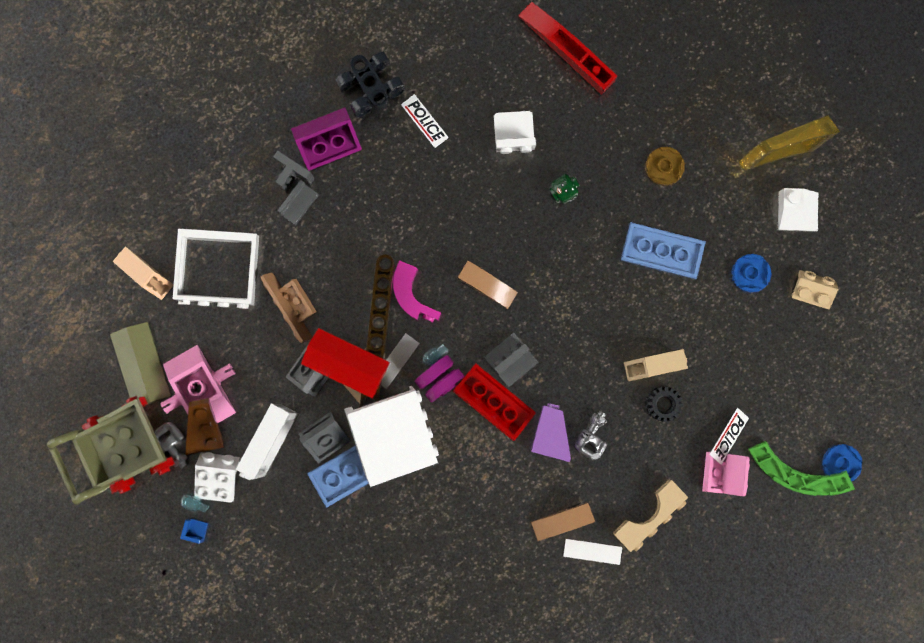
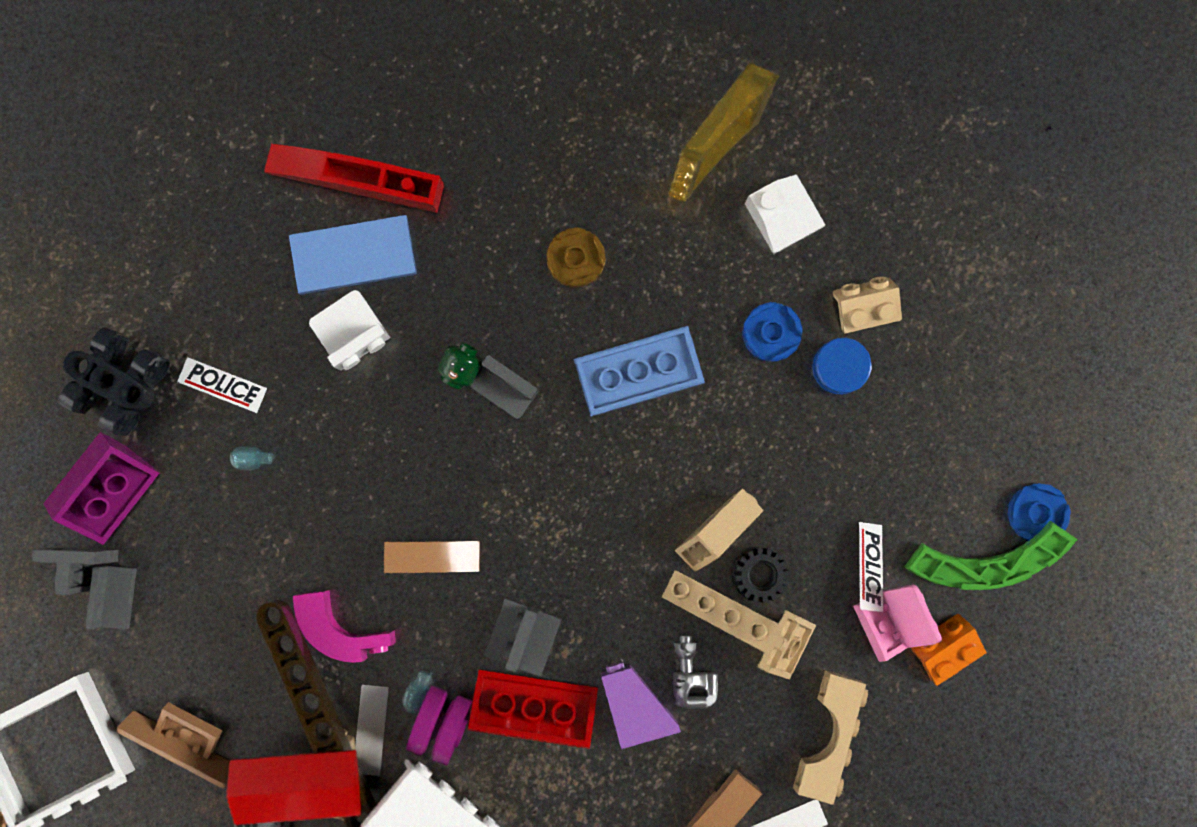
camera: 30 degrees left, 0 degrees up
none -> clear light blue cylinder [230,446,273,470]
none -> medium blue tile [289,215,417,295]
none -> dark grey panel [471,355,539,419]
none -> tan bracket [662,570,816,680]
none -> blue head [812,338,872,395]
none -> orange bracket [911,614,987,686]

